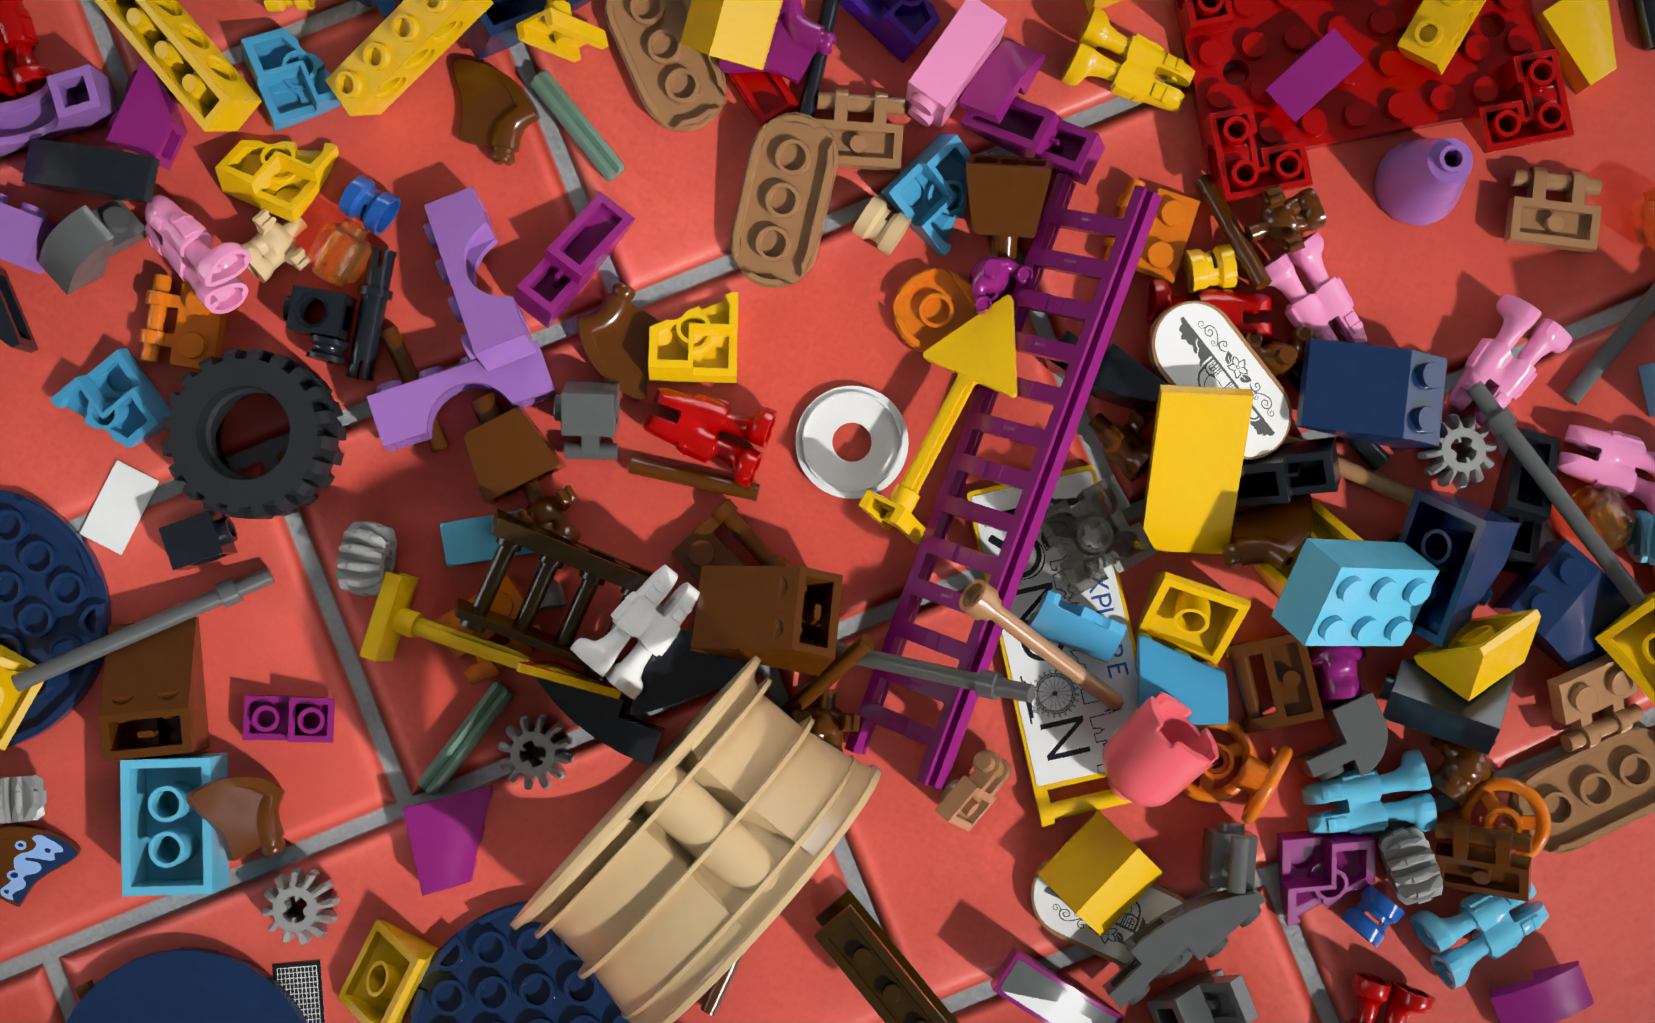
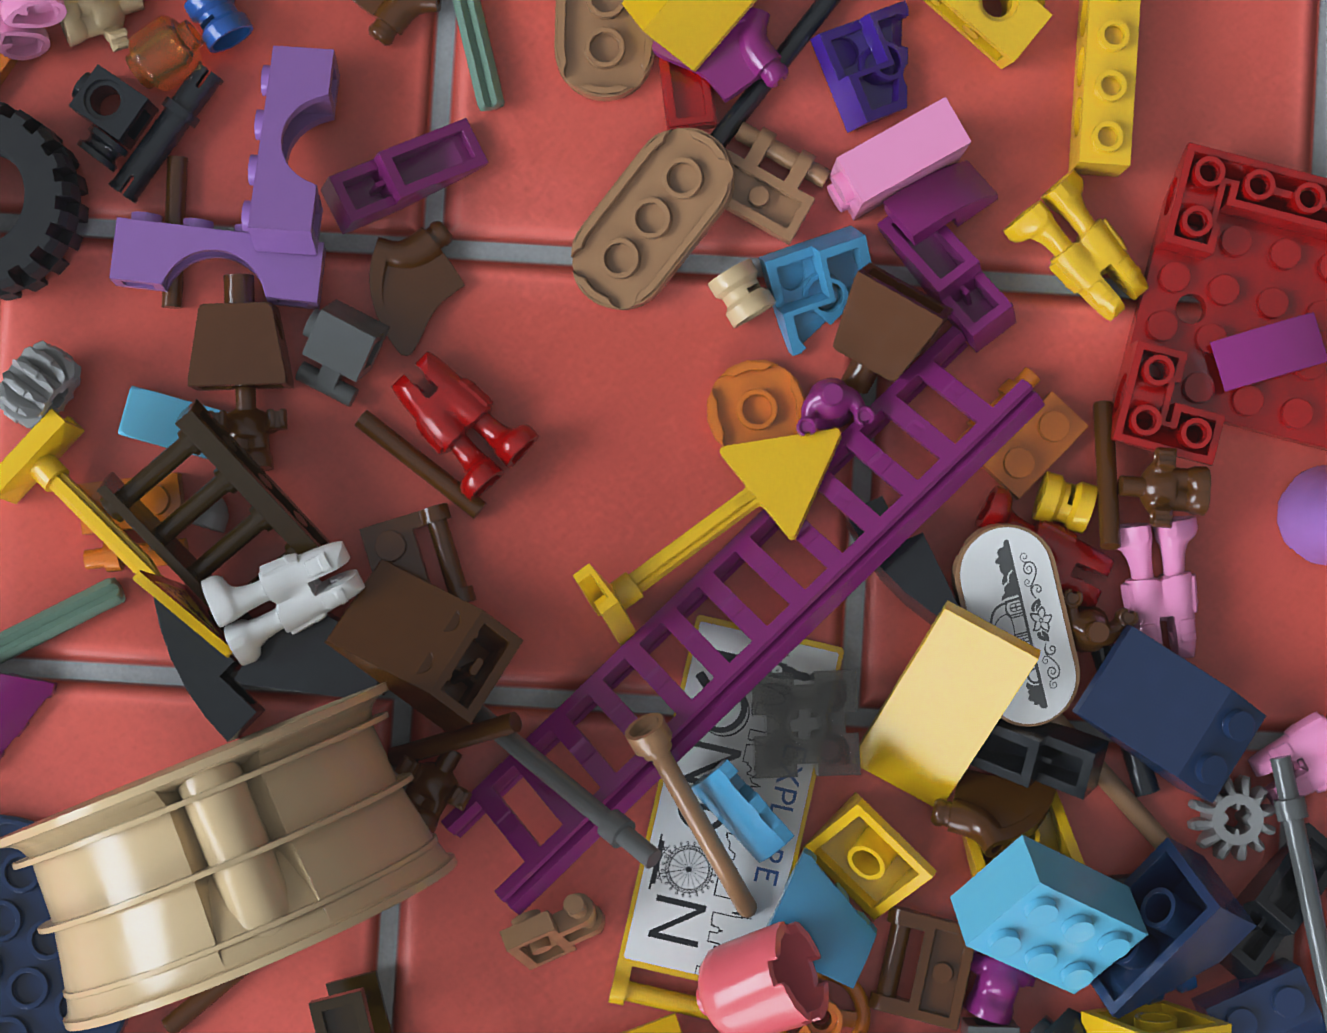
camera: 20 degrees right, 0 degrees up
light grey gear [498,714,574,790] -> none
yellow slope [648,292,738,383] -> none
white piece [795,386,909,499] -> none
reddish brown piece [1088,410,1152,482] -> none

